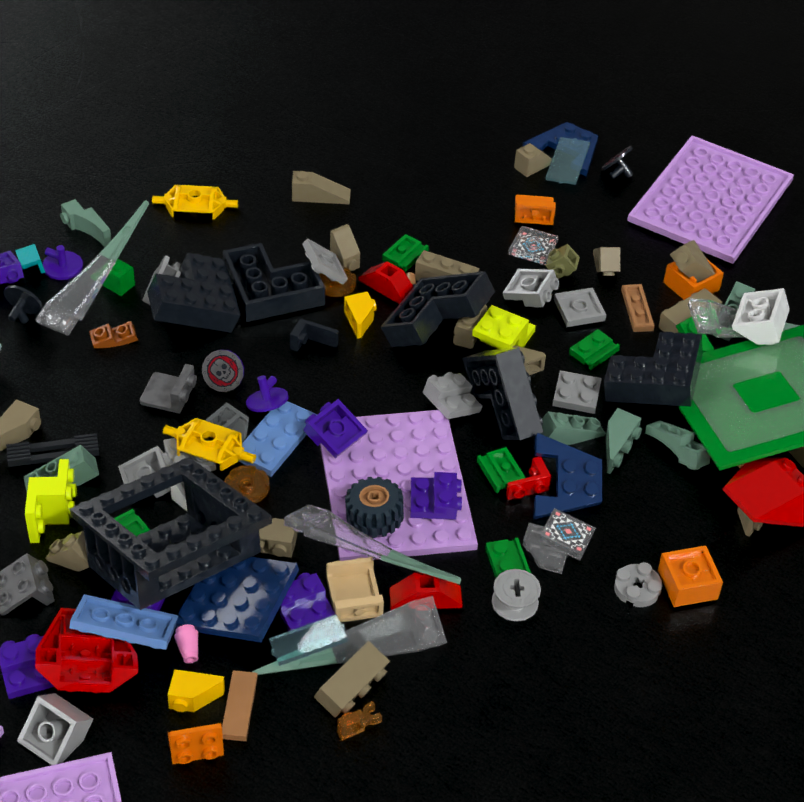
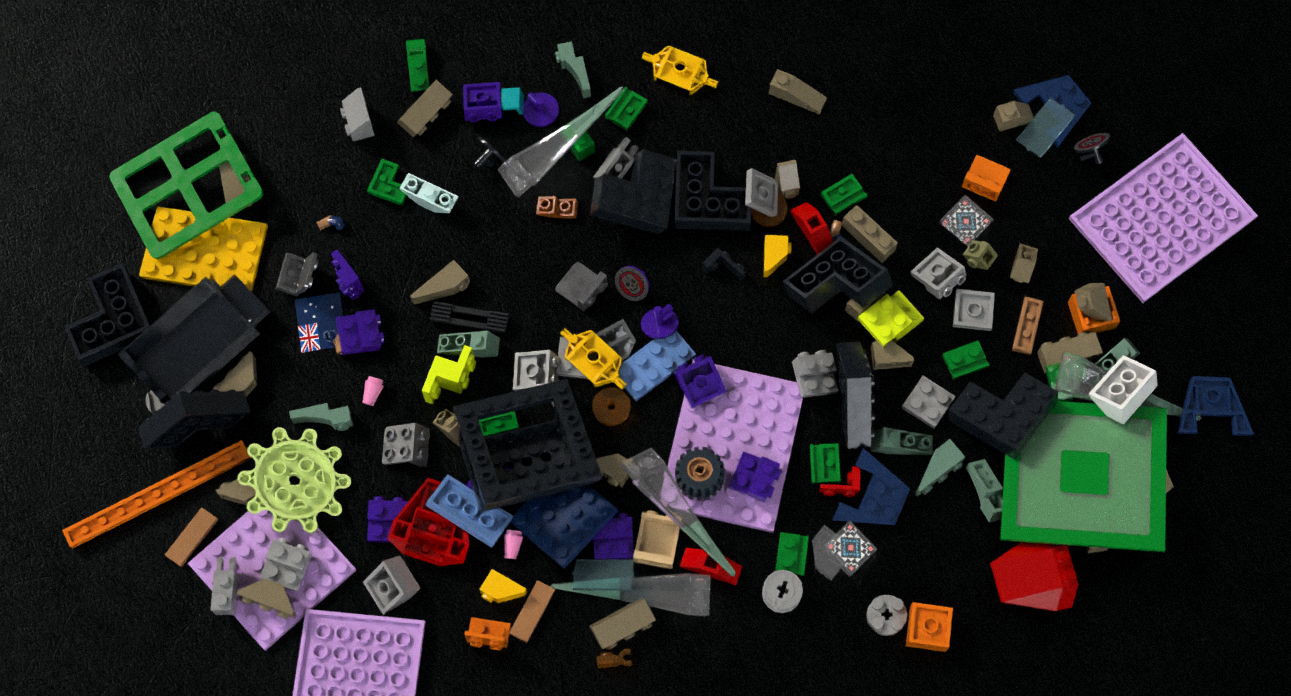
camera: 25 degrees right, 25 degrees up
none -> green plate [605,87,648,131]

